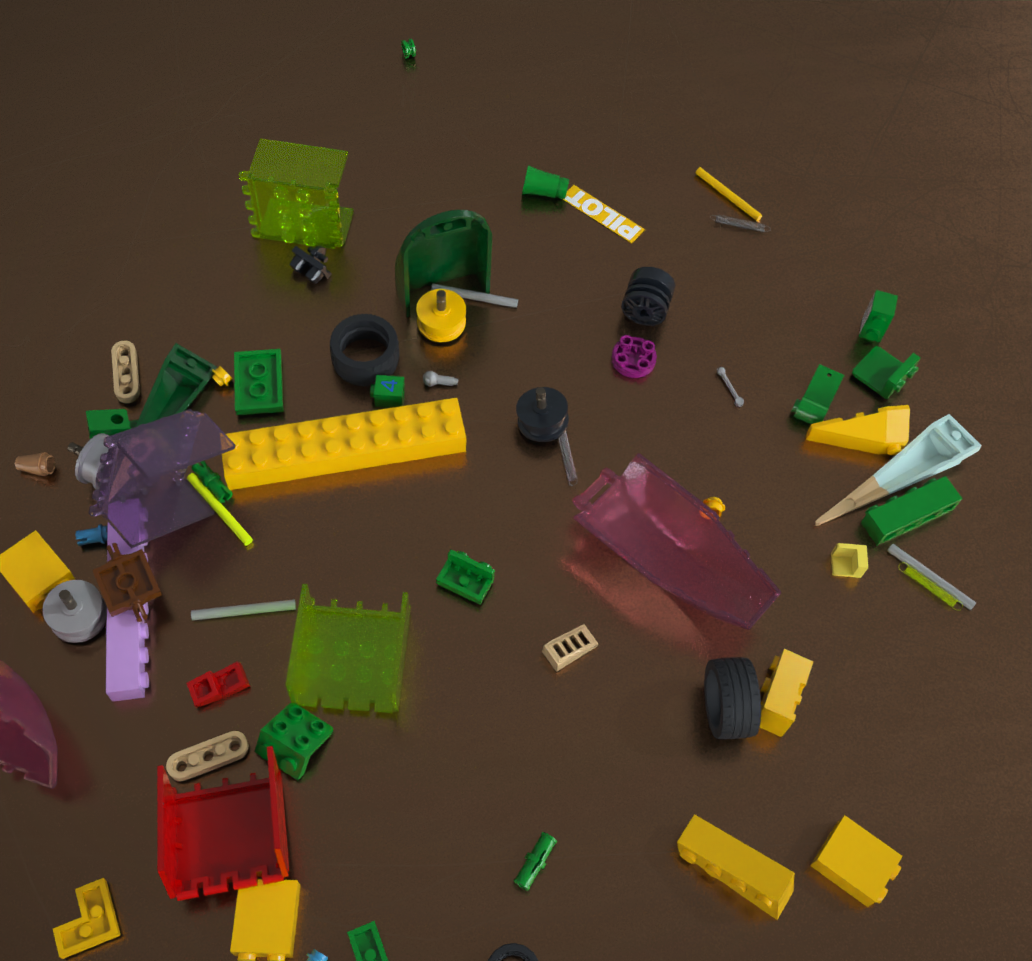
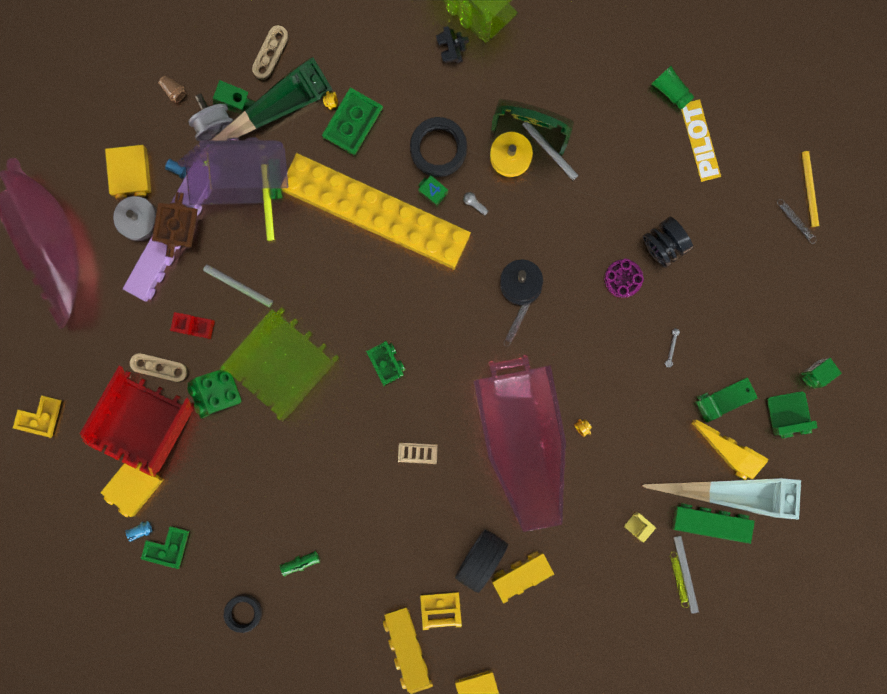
camera: 40 degrees right, 25 degrees up
none -> yellow plate [420,592,462,630]

